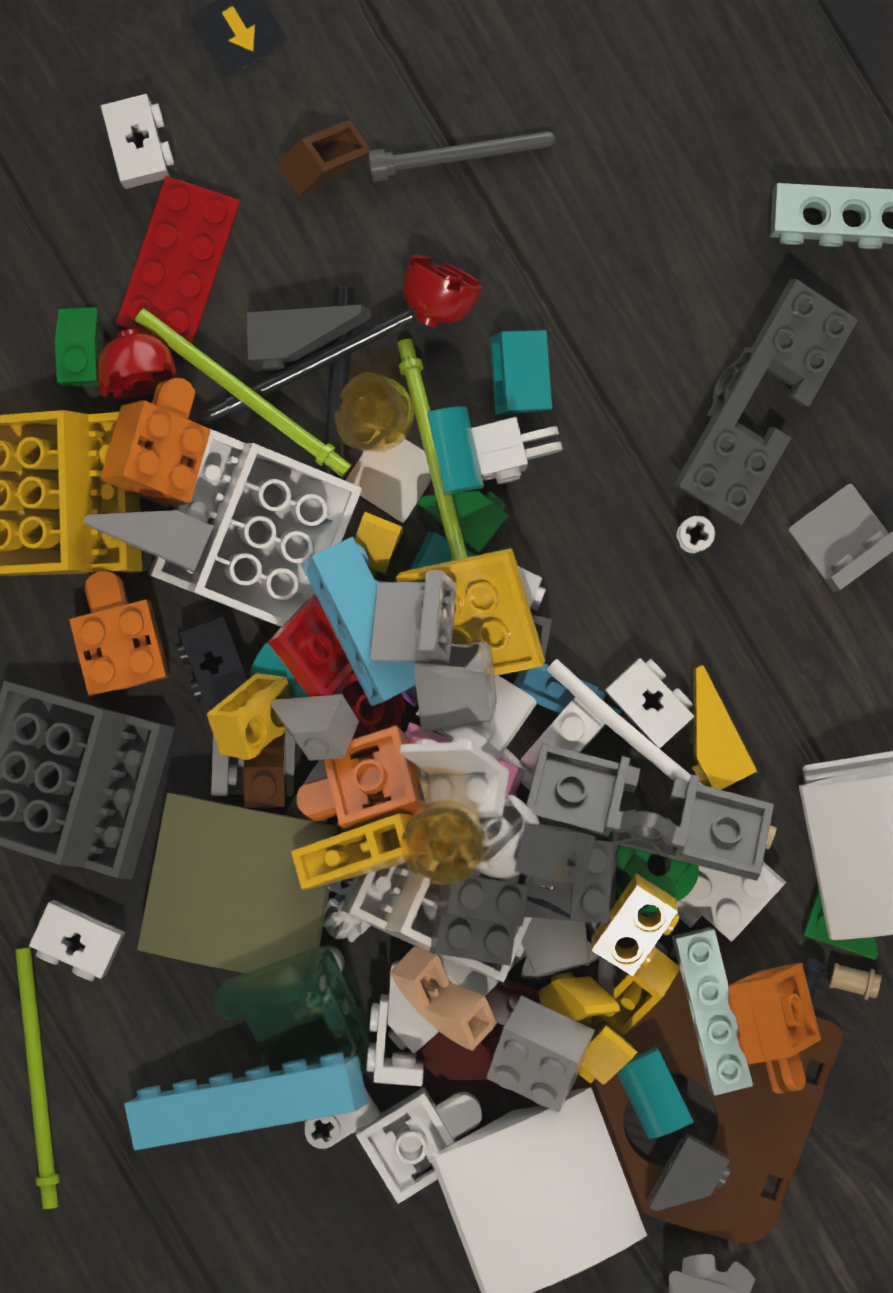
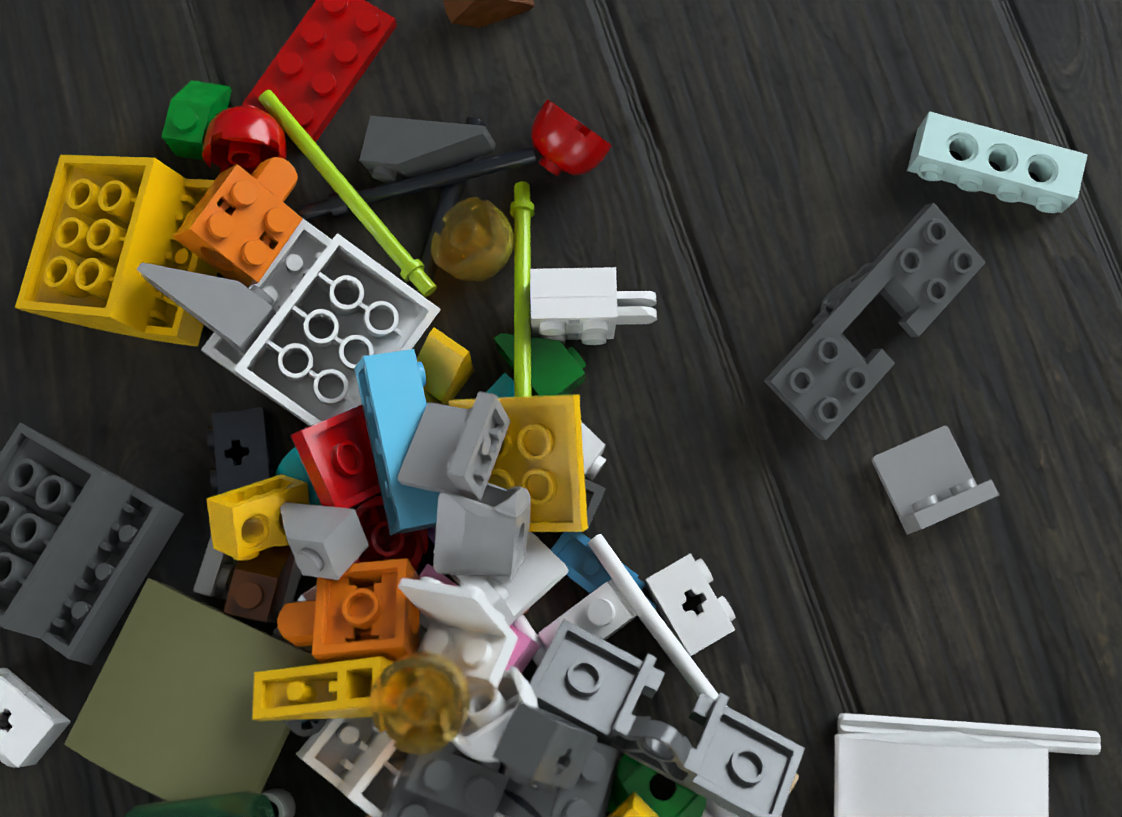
camera: 15 degrees right, 10 degrees down
orange brick [69,571,170,697] -> none
white gear [323,894,371,942] -> none
white sticker [345,425,432,523] -> none
dark grey piece [368,131,555,182] -> none
teal brick [427,407,484,495] -> none
teal brick [490,330,552,415] -> none
white bush [676,516,715,553] -> none
yellow slope [692,665,757,790] -> none

